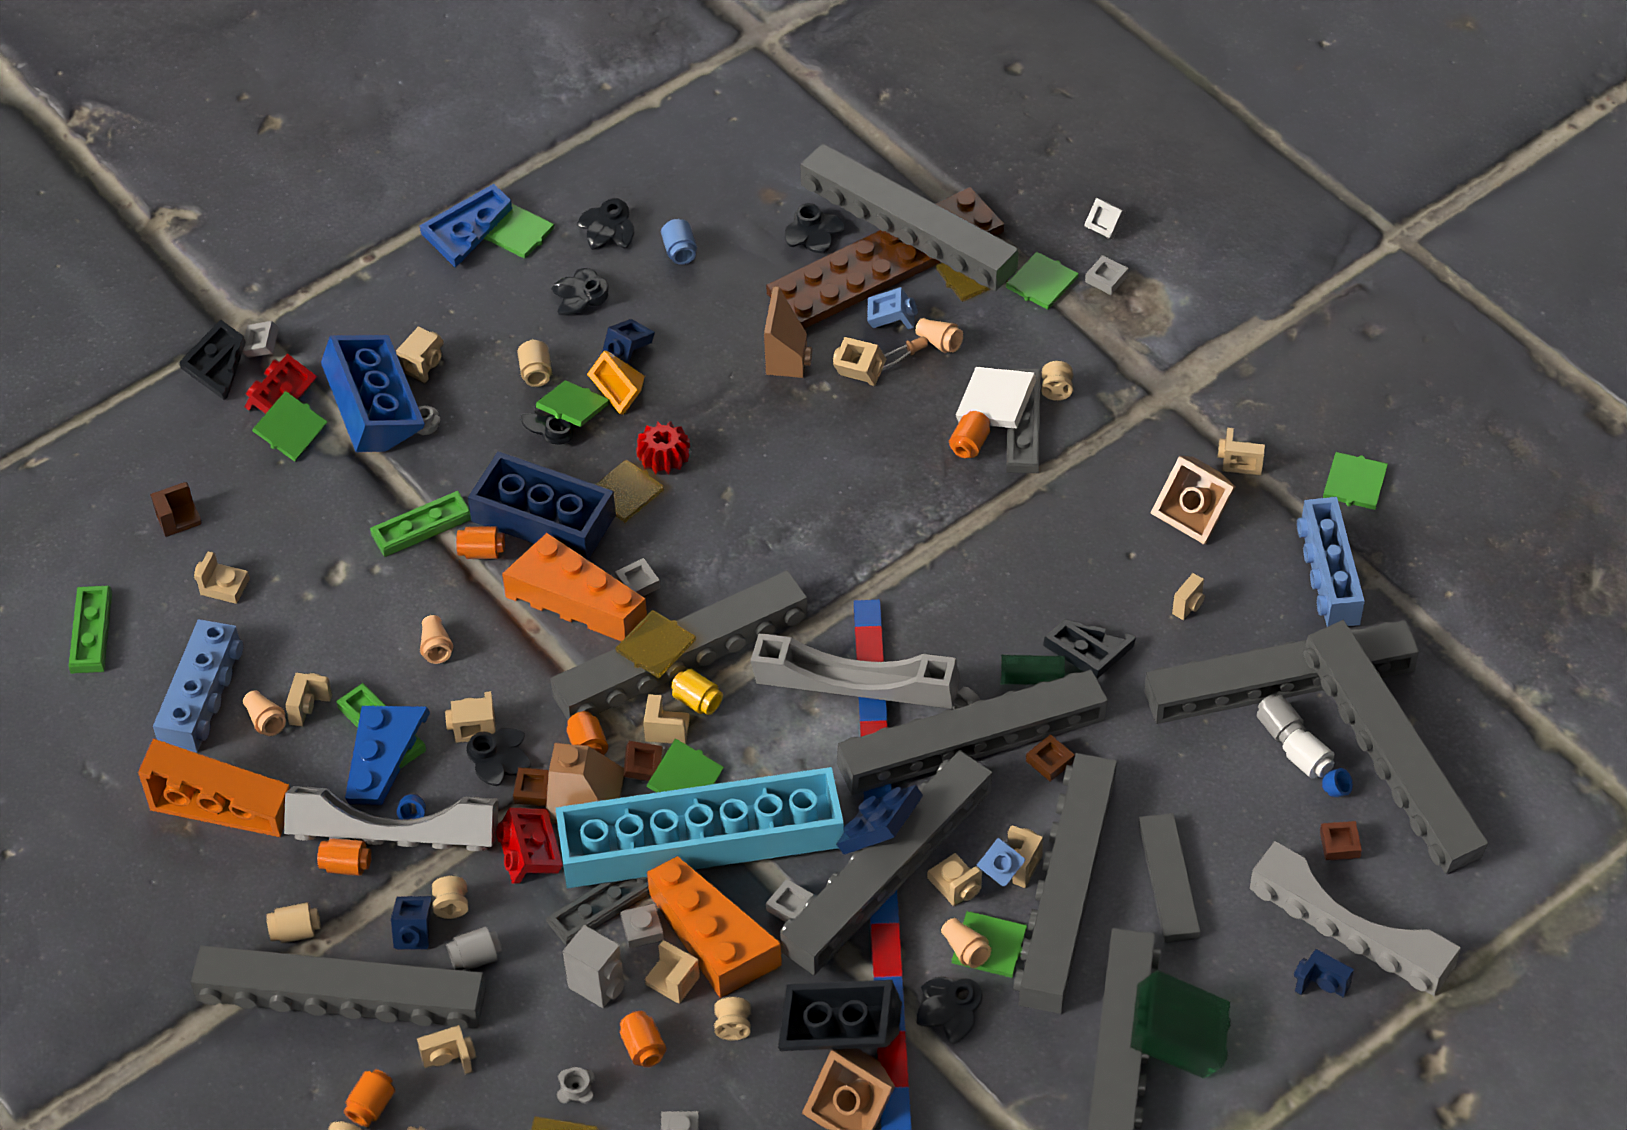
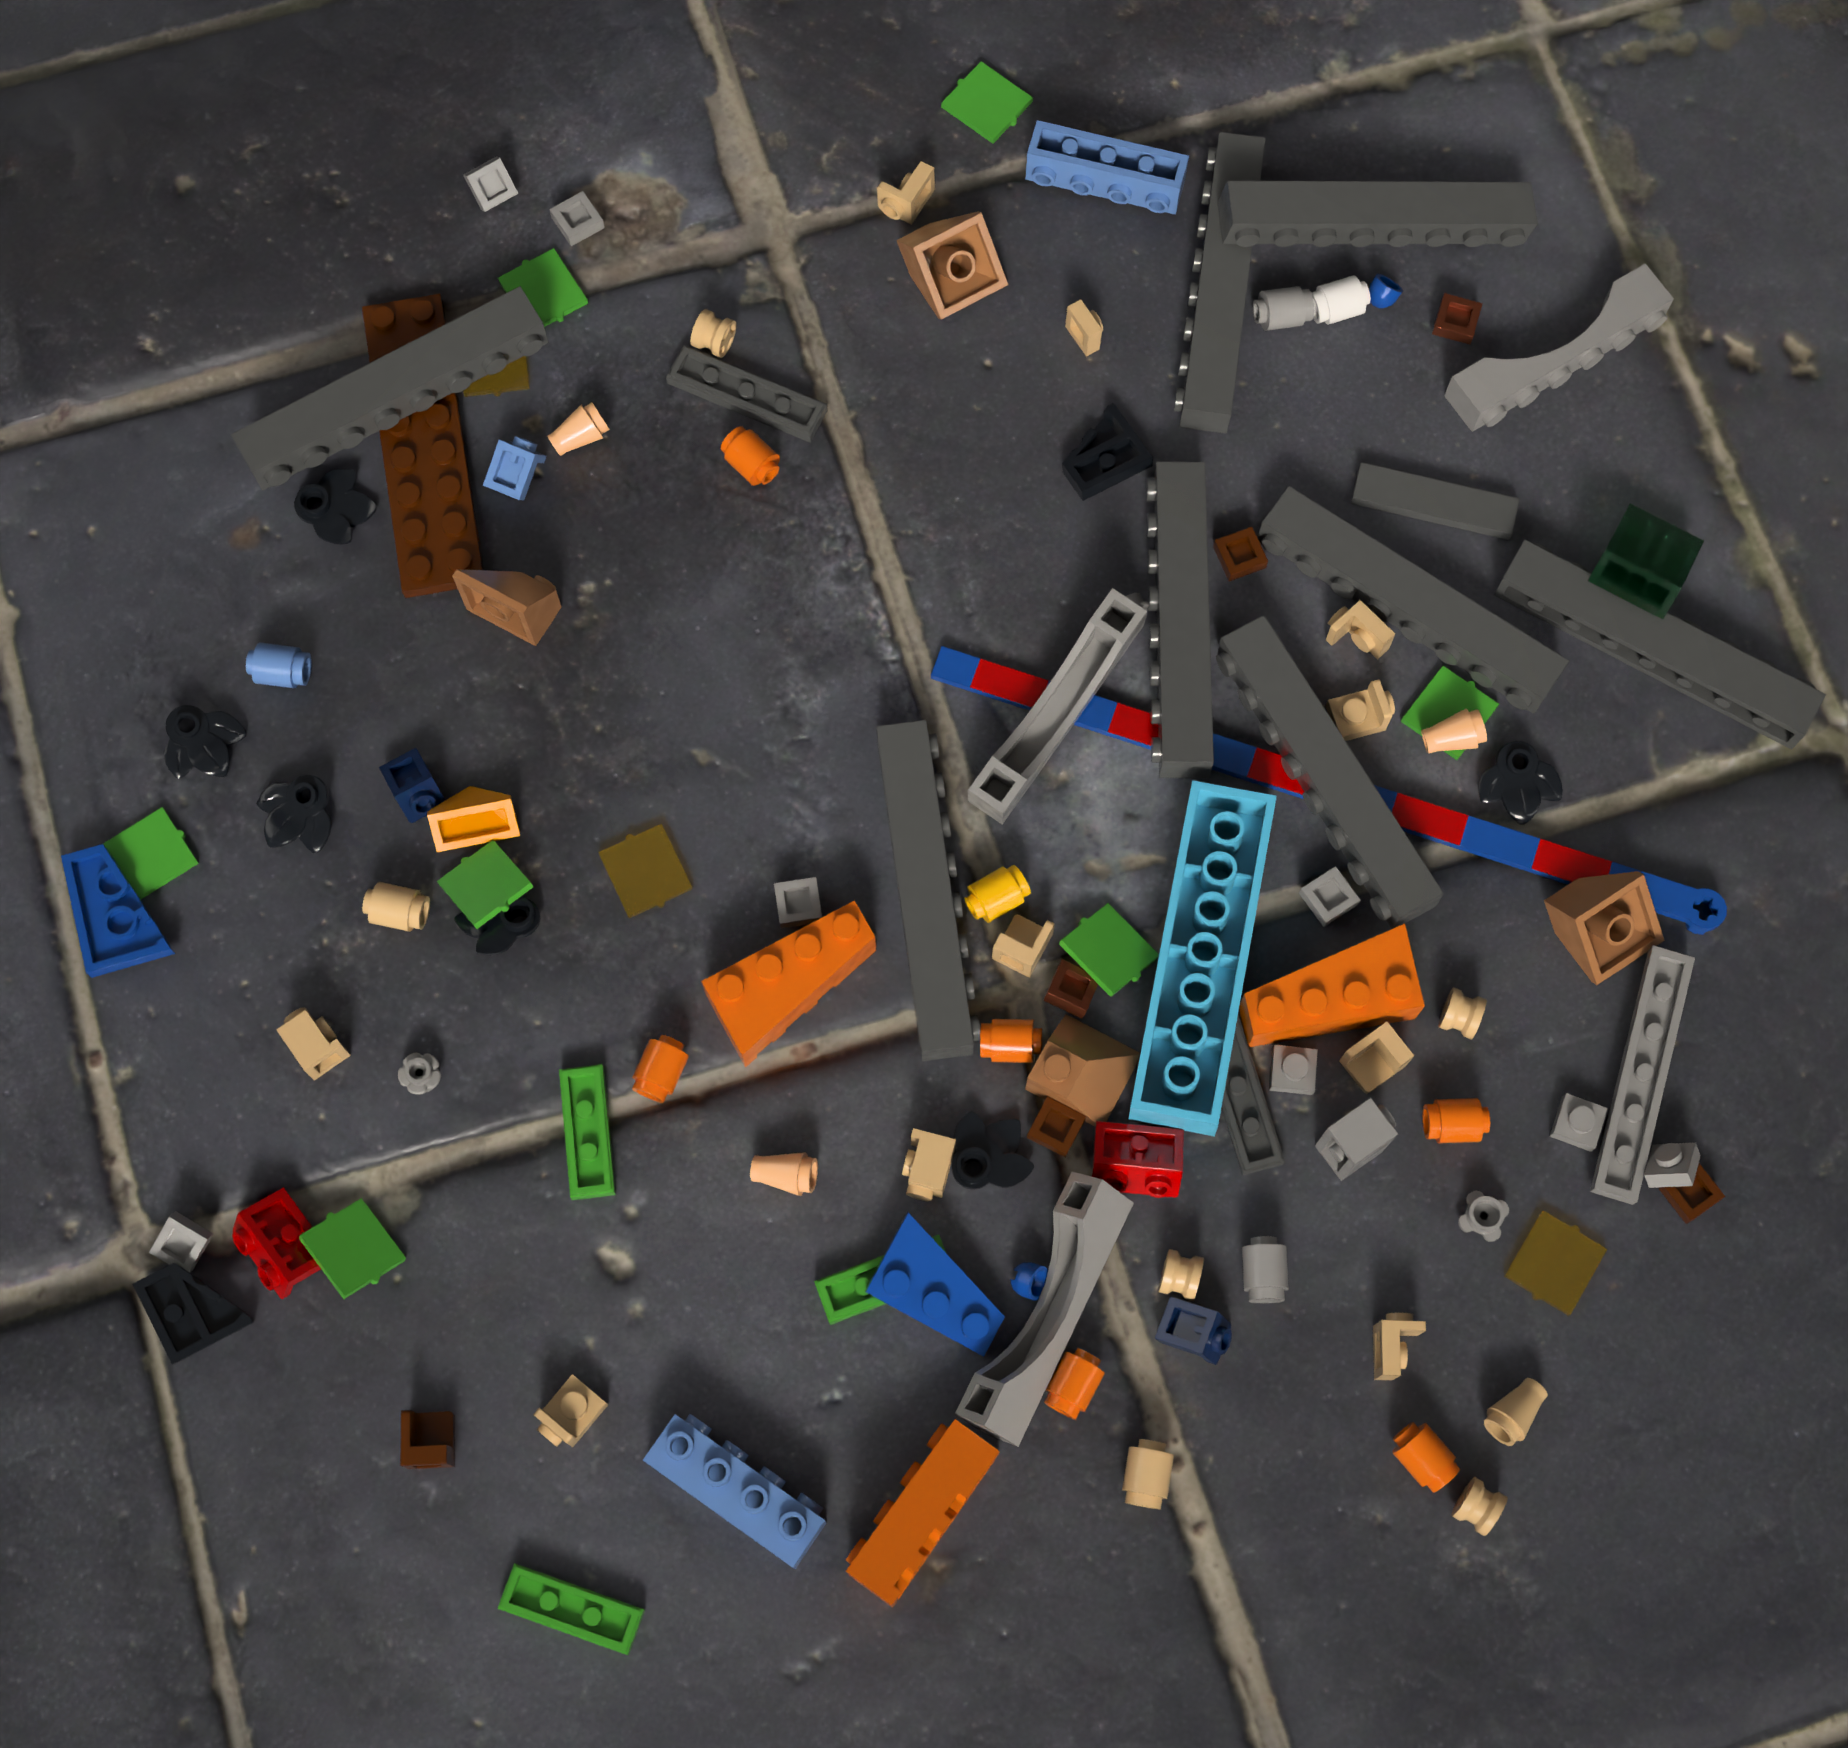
camera: 70 degrees left, 20 degrees up
dark grey brick [190,946,486,1029] -> none
light nougat cone [243,690,286,736] -> none
tan bracket [285,673,332,727] -> none
blue slope [321,335,425,452] -> none
dark blue brick [468,451,616,560] -> none
clear yellow piece [615,610,696,678] -> none
red gear [636,421,690,475] -> none
black slope [778,980,902,1051] -> none
tan brick [833,337,886,386] -> none
dark blue plate [836,785,924,855] -> none
medium nougat piece [882,336,928,370] -> none
white tile [956,367,1037,429] -> none
medium blue bracket [976,838,1025,886] -> none
clear green piece [1001,655,1065,685] -> none
dark blue bracket [1294,949,1354,998] -> none

